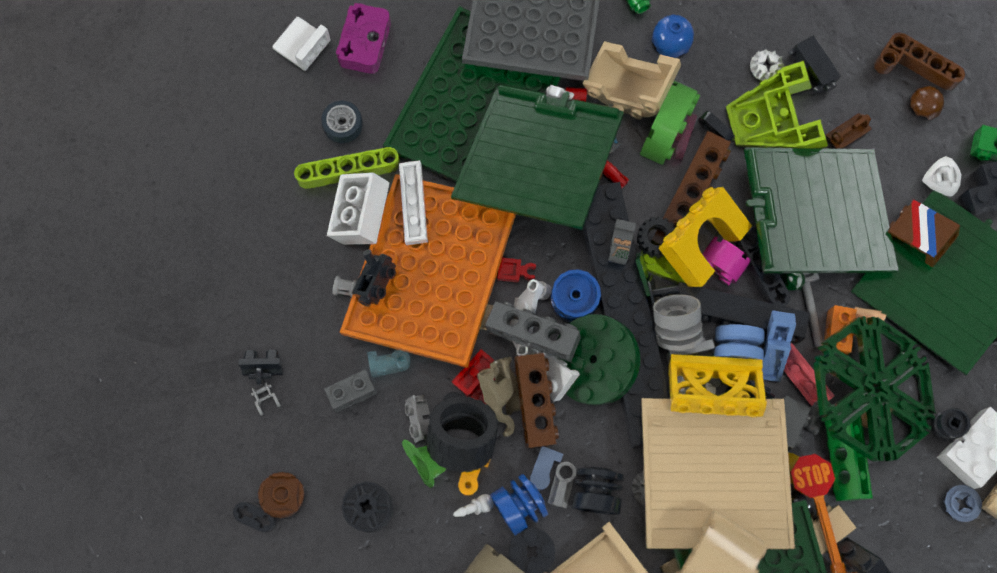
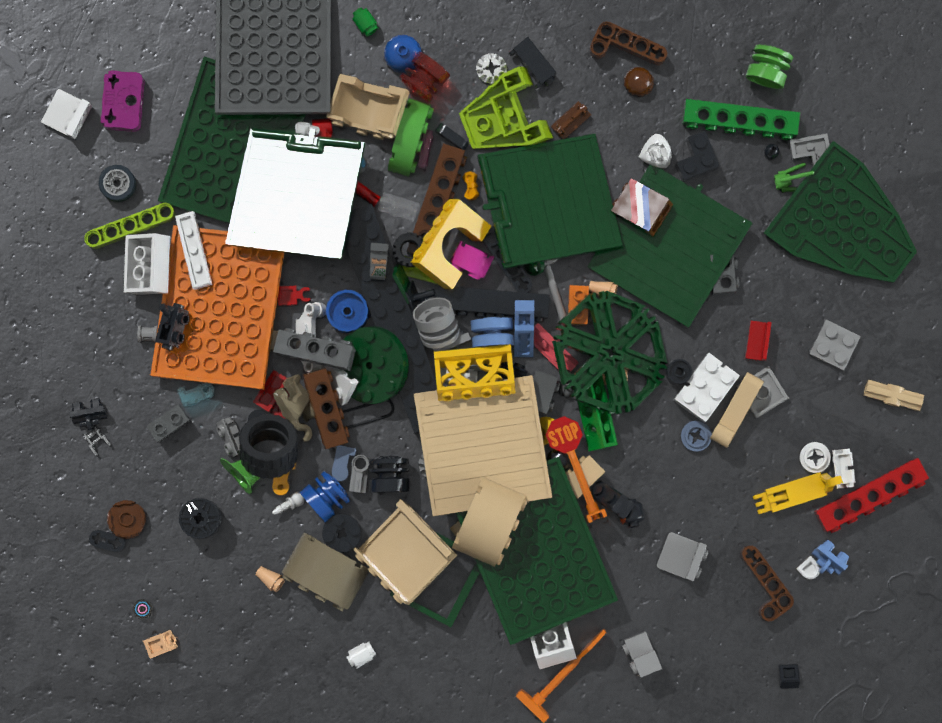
camera: 10 degrees left, 10 degrees up
none -> black piece [330,400,394,430]
none -> clear hinge [378,192,420,221]
none -> clear red wheel [399,52,450,102]
none -> light orange piece [462,171,479,200]

